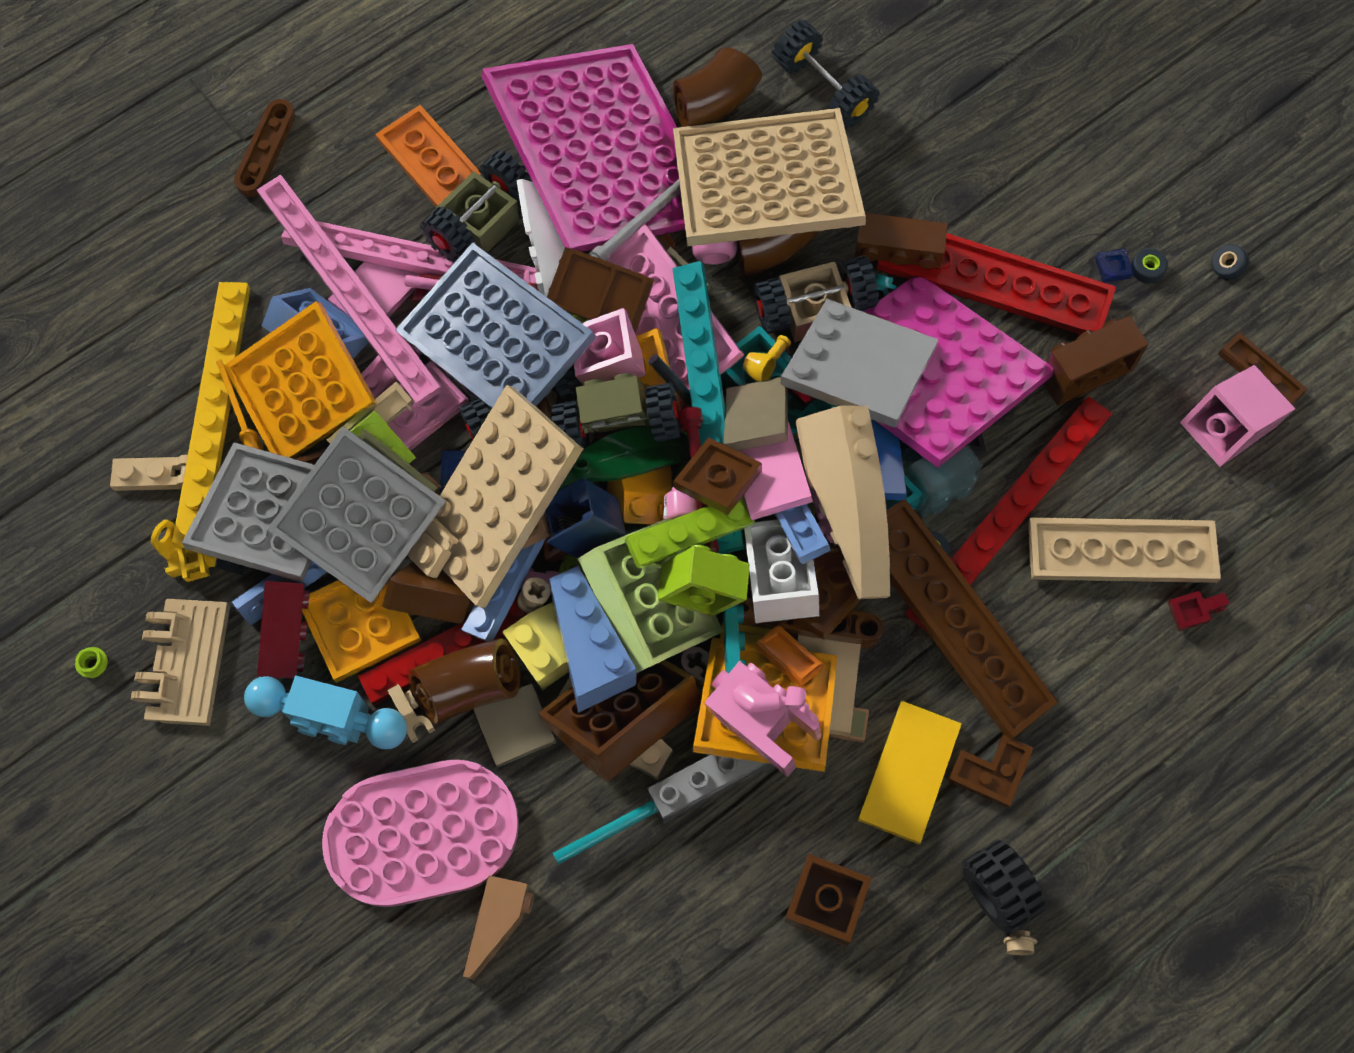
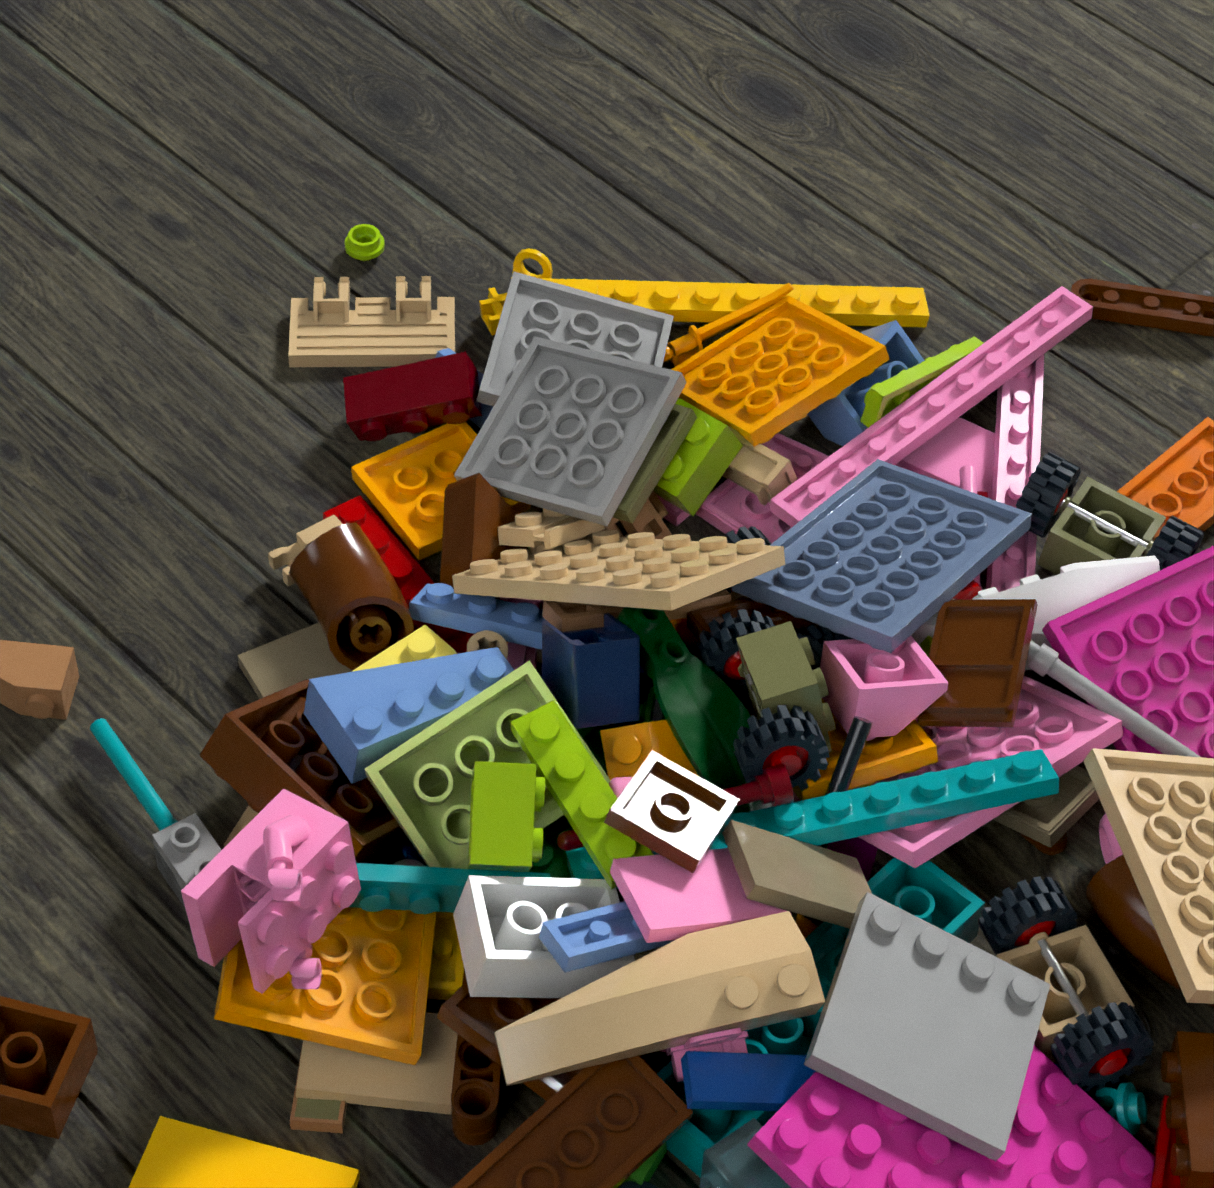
camera: 80 degrees right, 20 degrees down
tan plate [110,455,188,491] -> none
medium azure brick [244,675,407,750] -> none
bright pink plate [322,760,519,907] -> none
yellow bar [743,335,791,382] -> none
orange tile [755,625,824,687] -> none
none -> lime plate [860,336,984,428]

